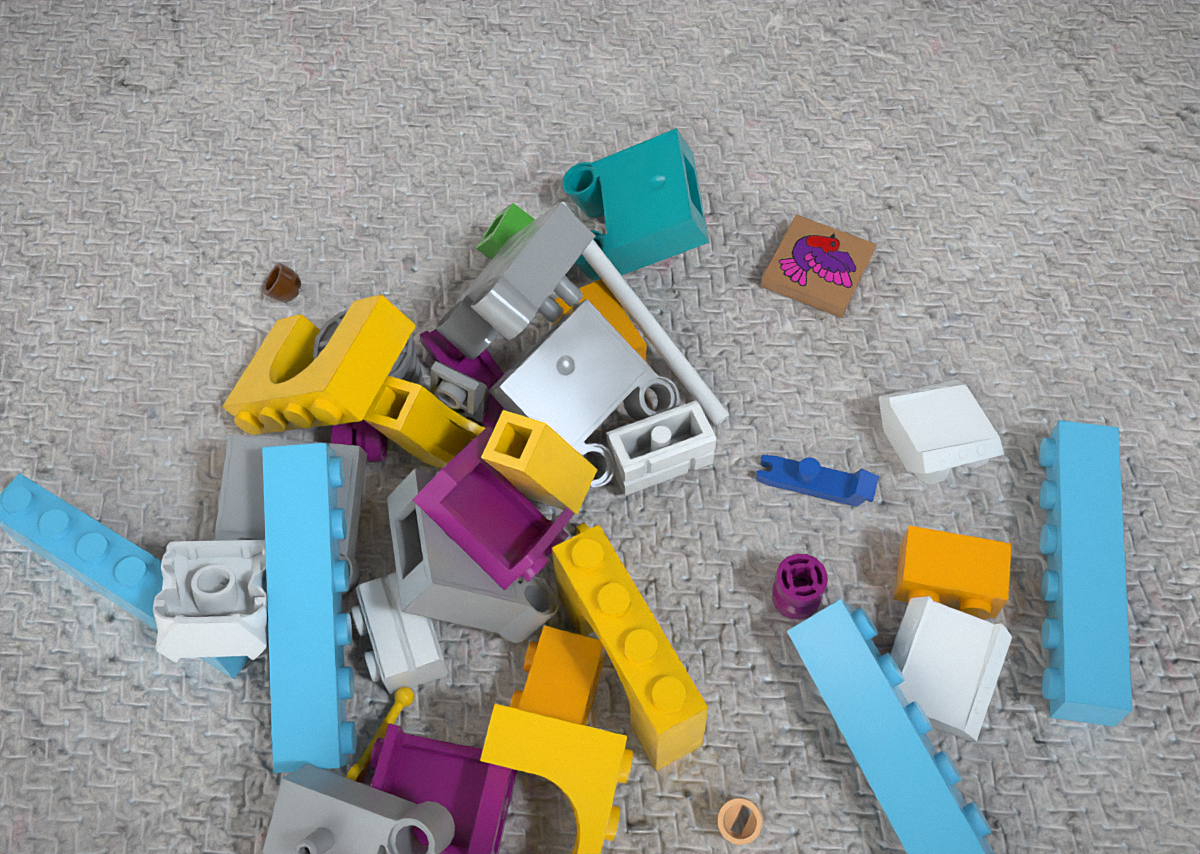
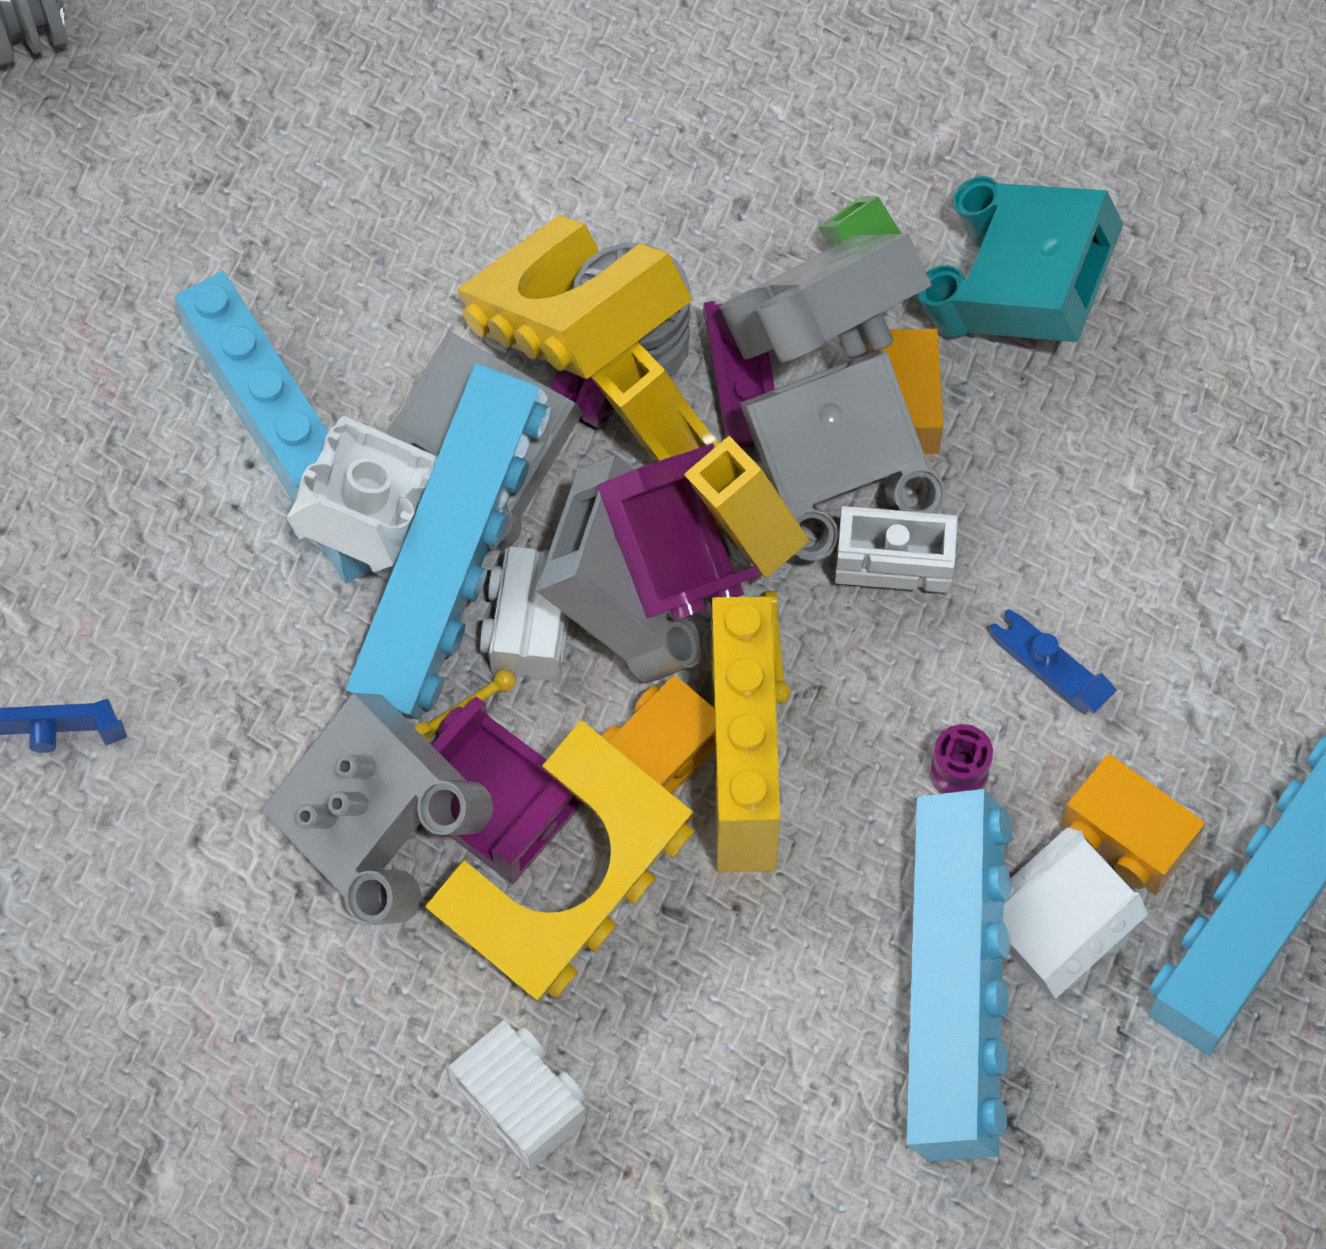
camera: 25 degrees right, 5 degrees up
reddish brown hinge [263,263,302,302] -> none
light grey slope [430,361,490,422] -> none
white piece [554,202,730,426] -> none
light nougat hinge [718,797,764,845] -> none
medium nougat tile [760,214,877,318] -> none
white slope [879,380,1004,484] -> none

